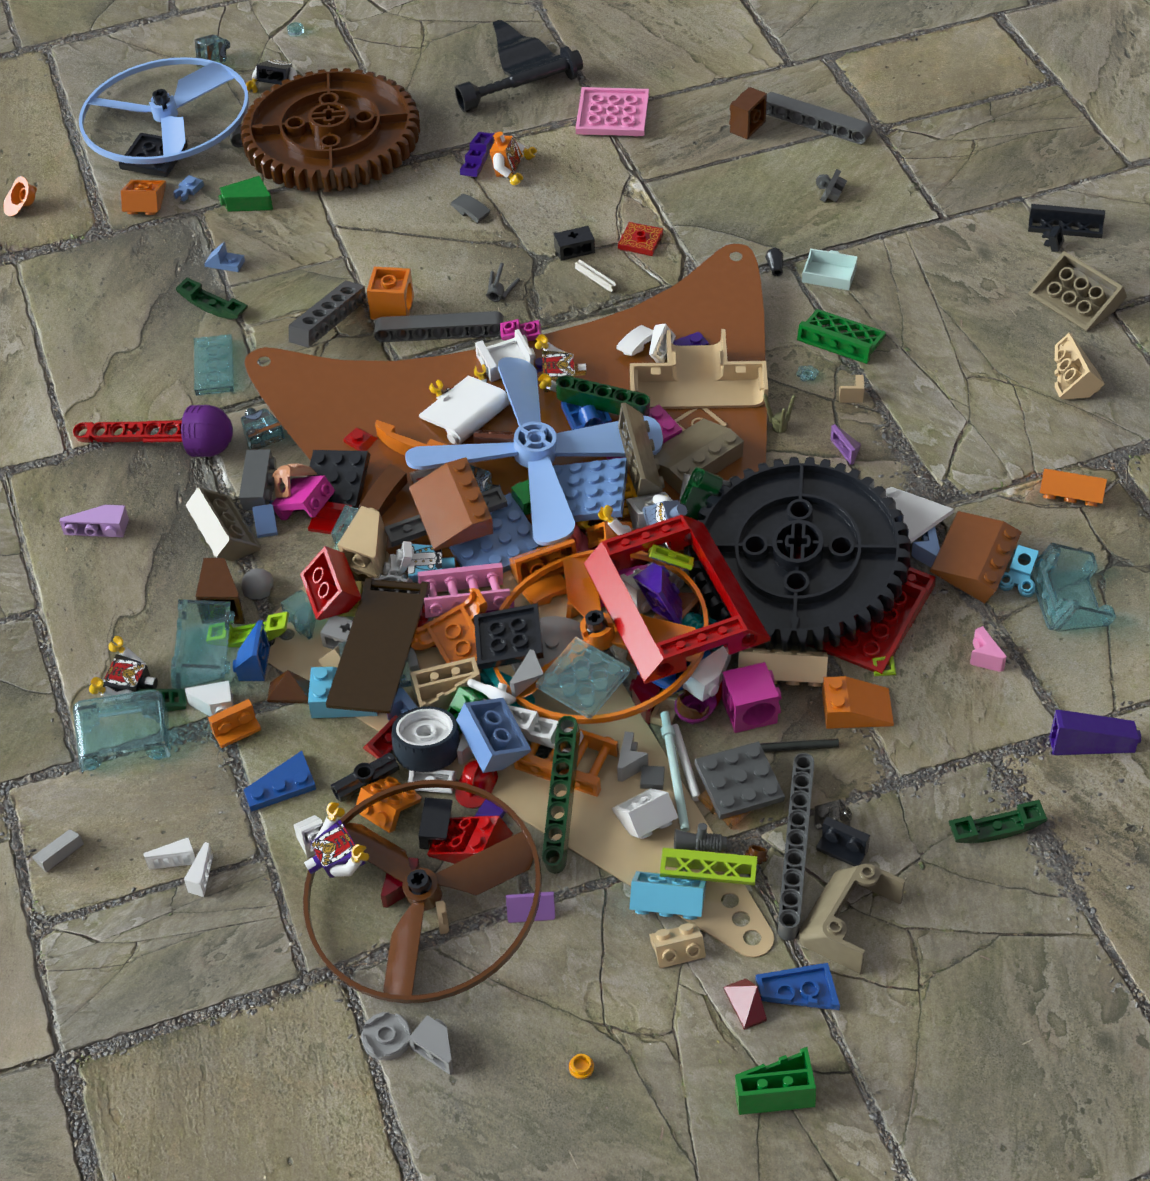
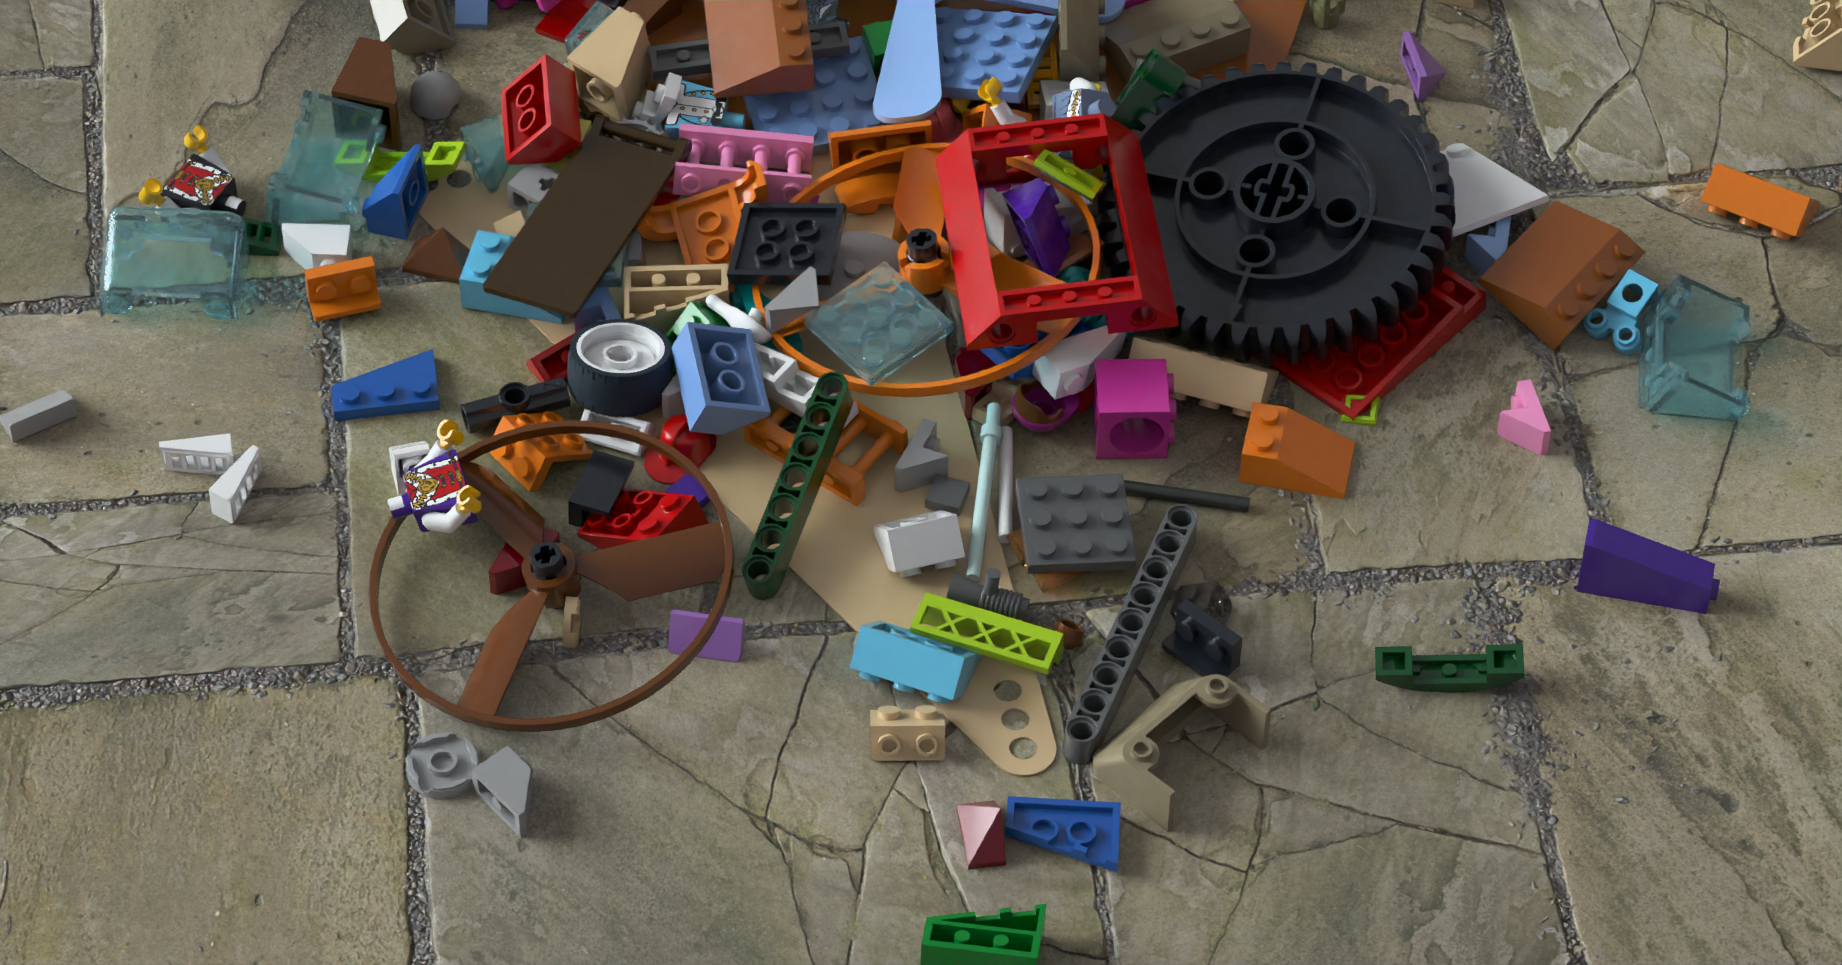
camera: 10 degrees right, 0 degrees up
light orange plate [569,1054,594,1079] -> none

